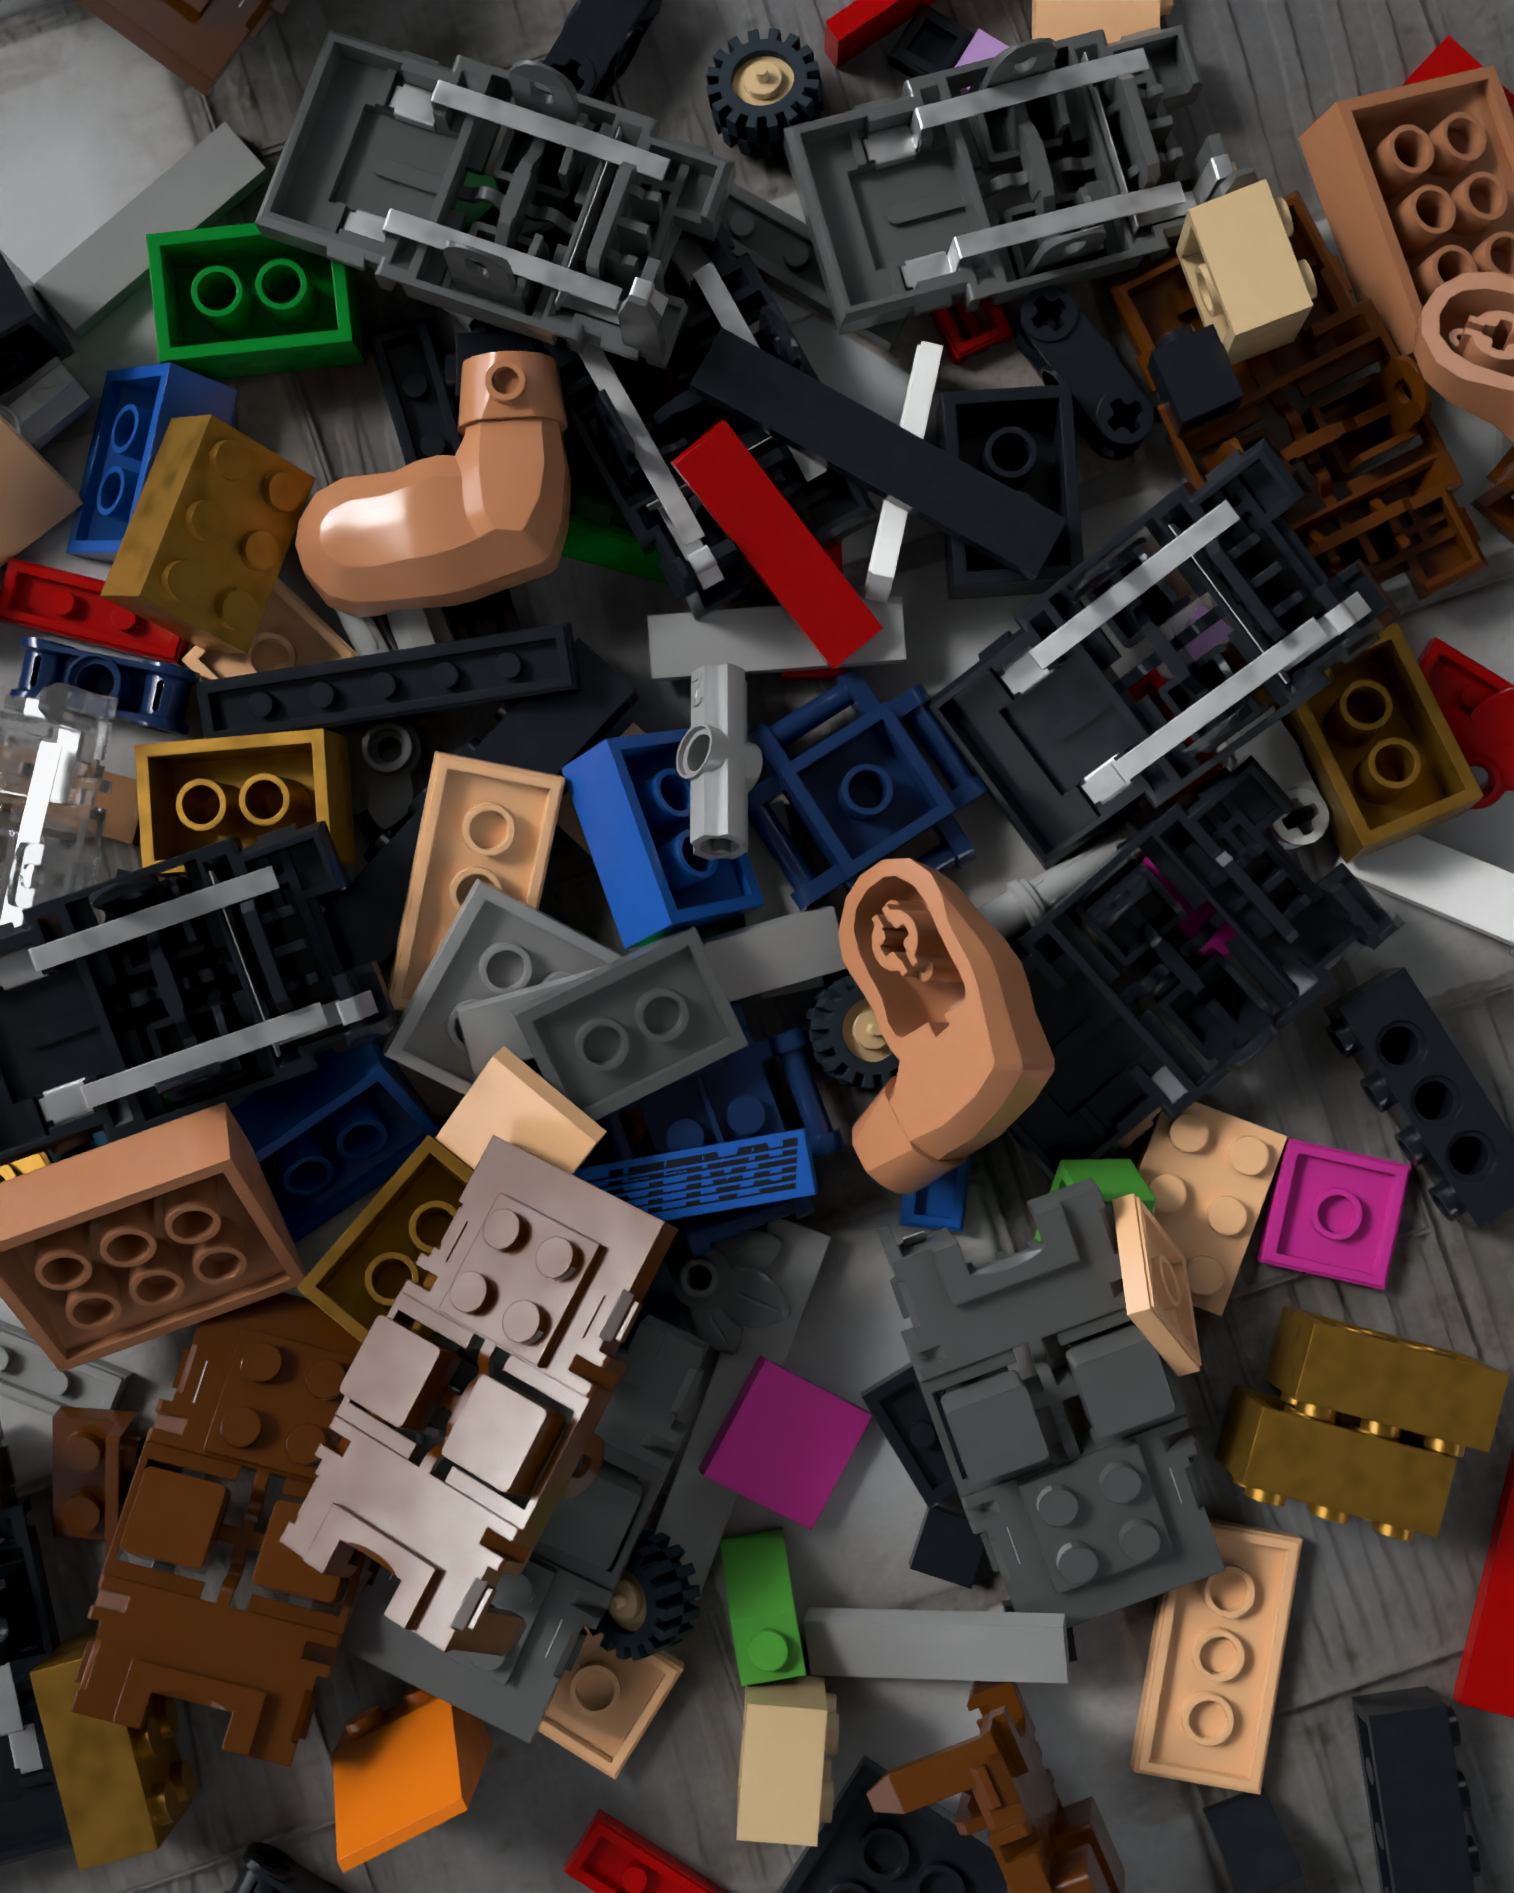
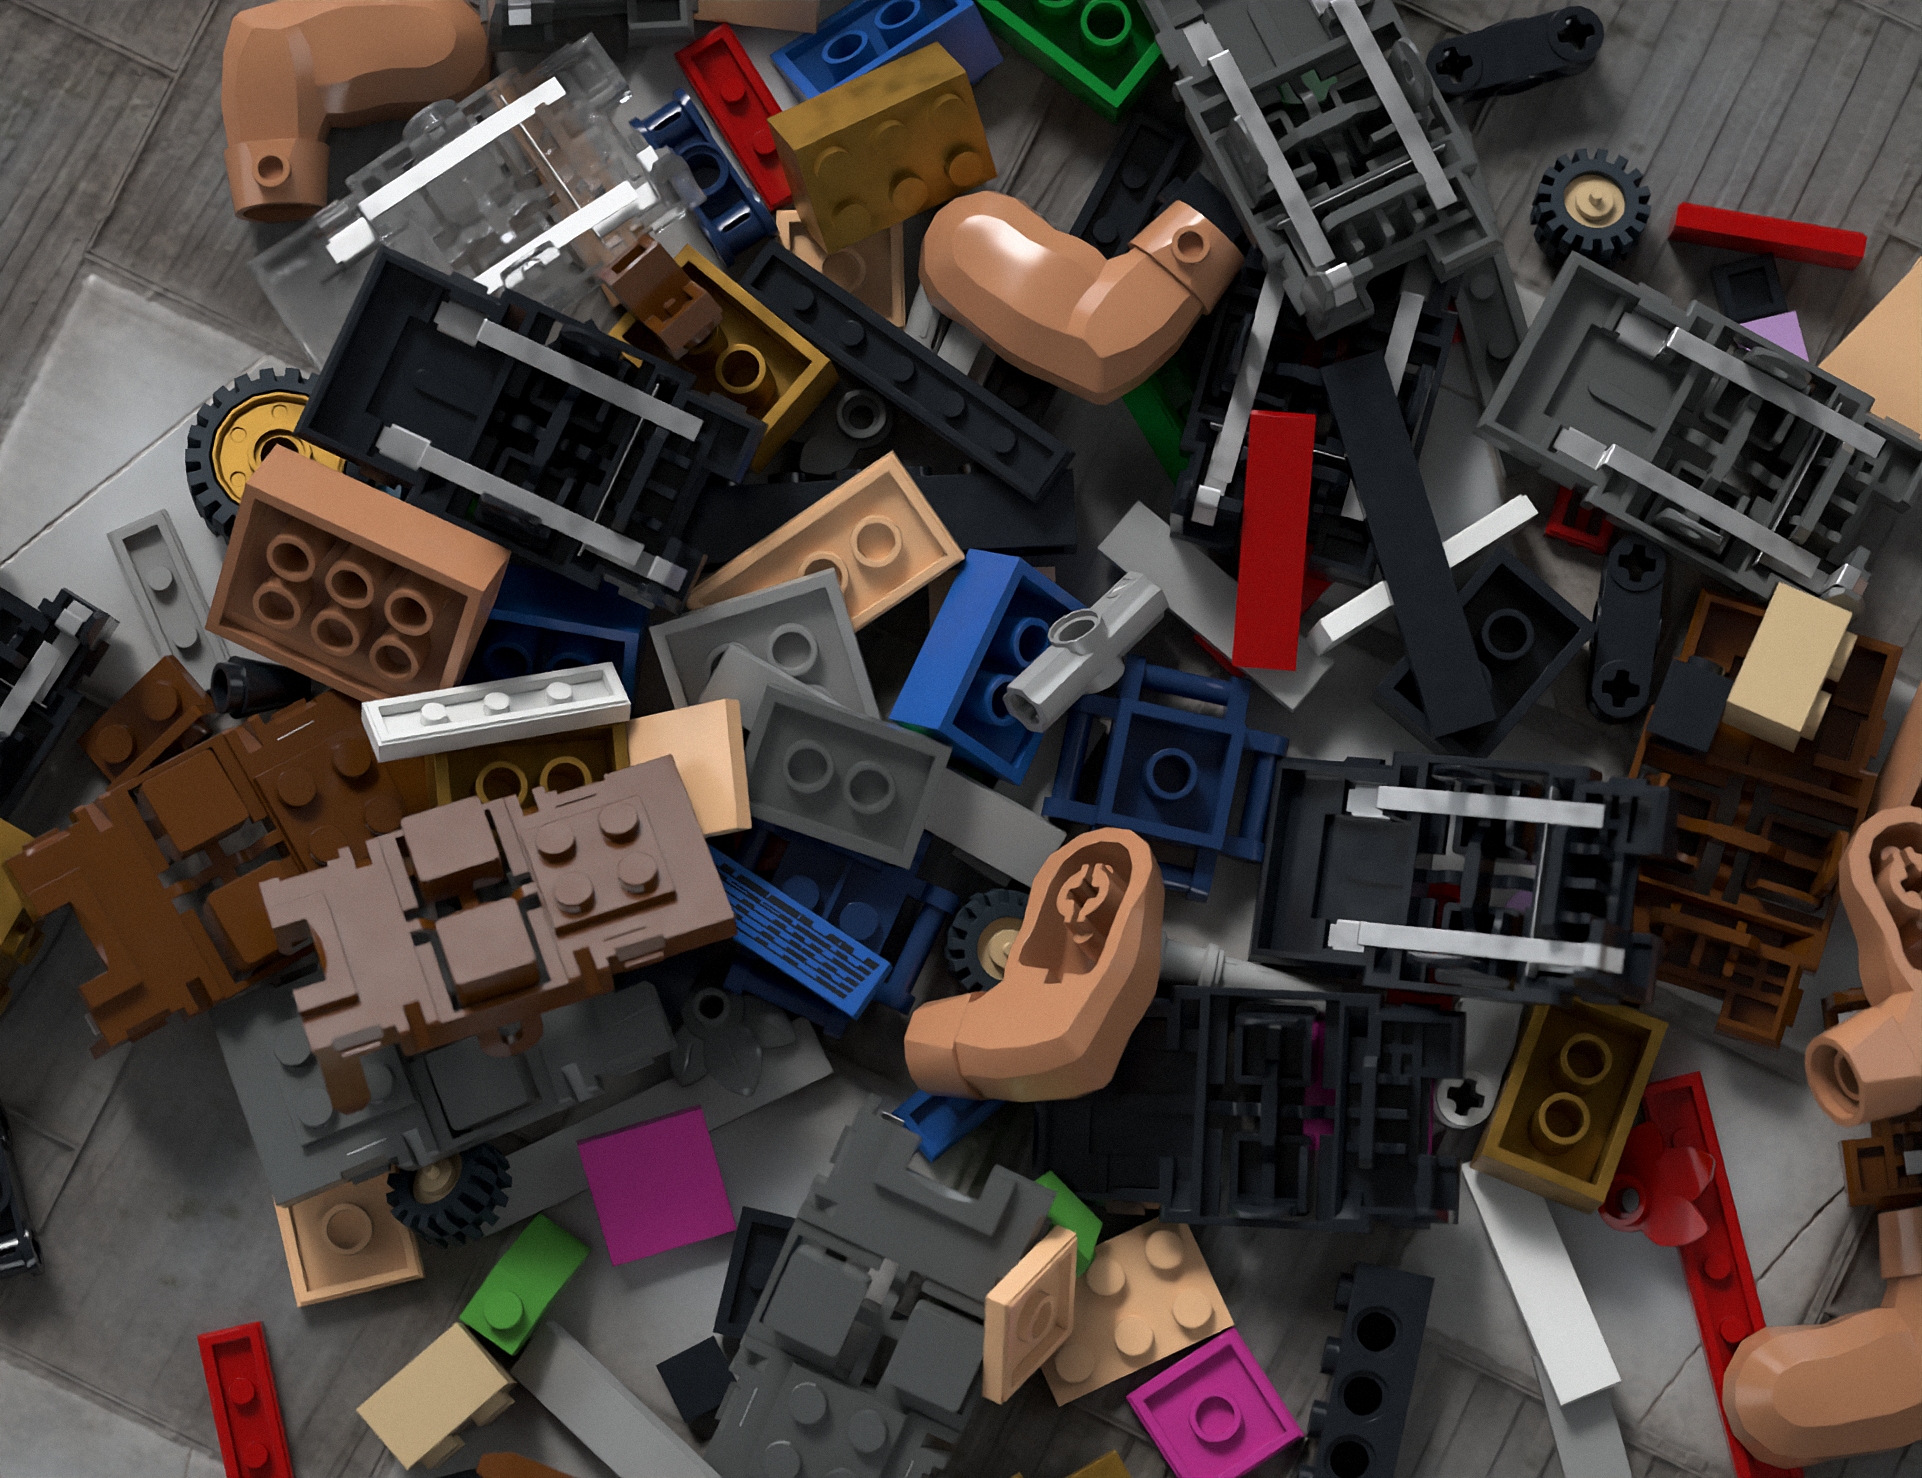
camera: 50 degrees right, 5 degrees down
orange slope [332,1686,492,1873] -> none
none -> black cone [211,656,311,720]
none -> white tile [361,662,631,763]
none -> reddish brown brick [597,233,724,361]

